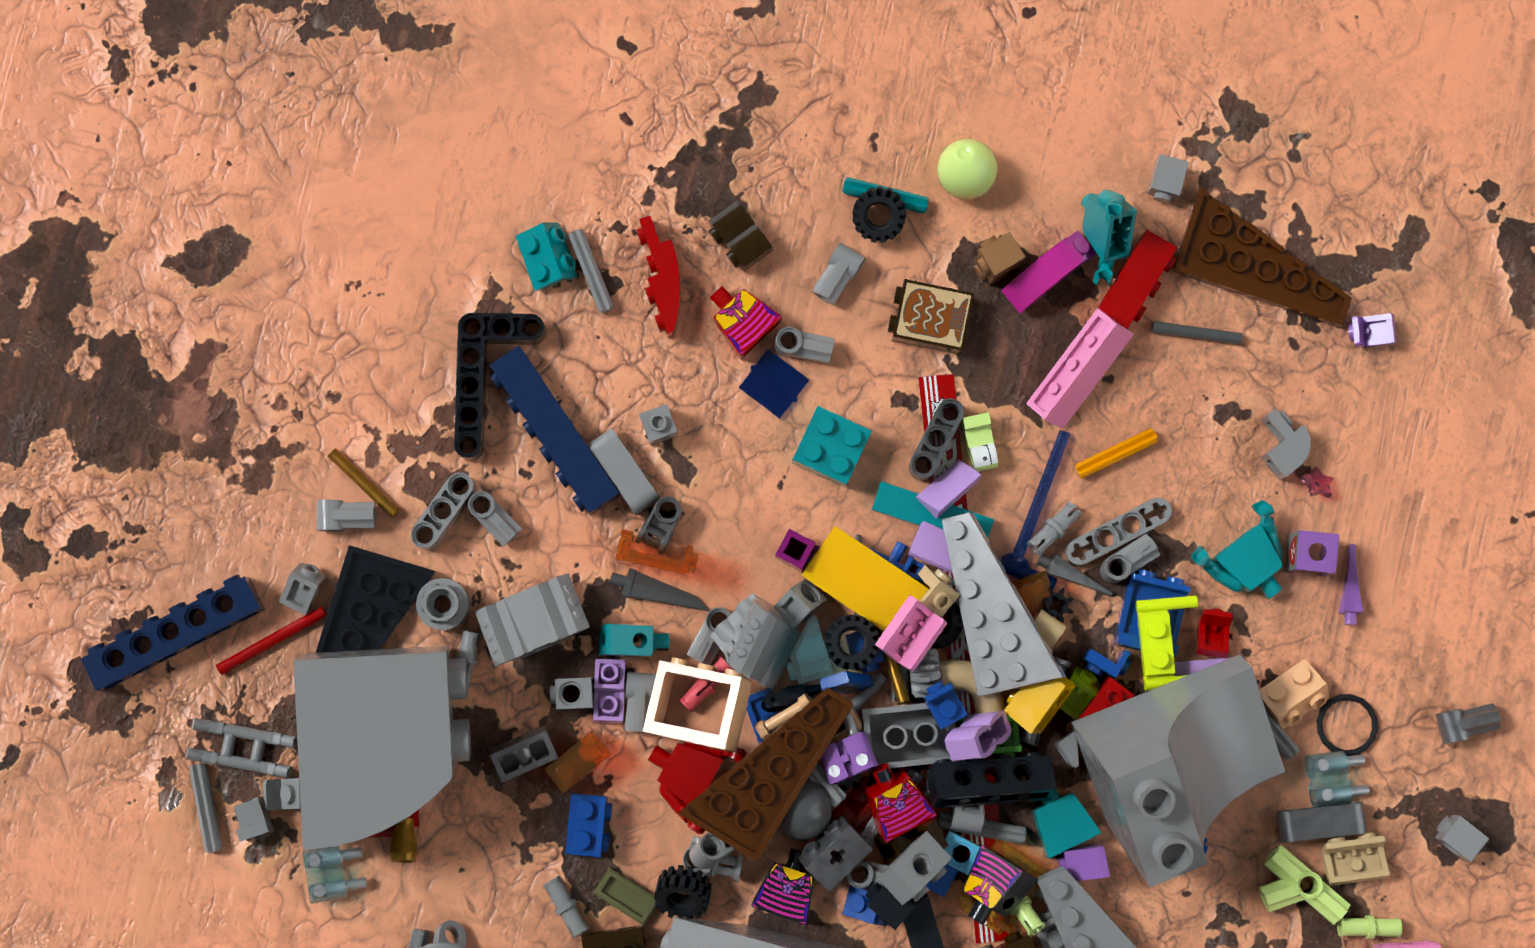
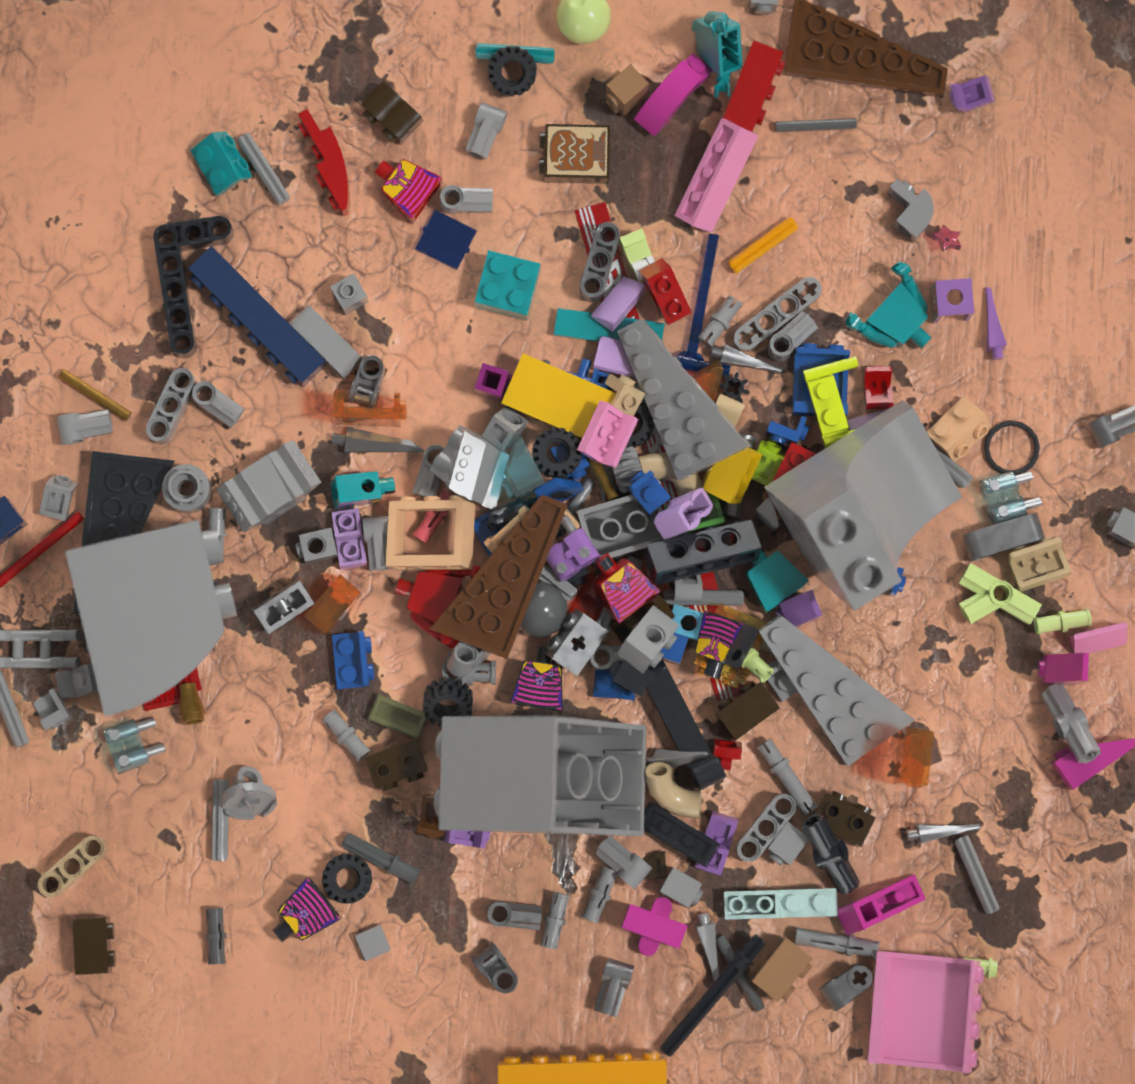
camera: 10 degrees left, 0 degrees up
none -> red brick [638,258,692,325]

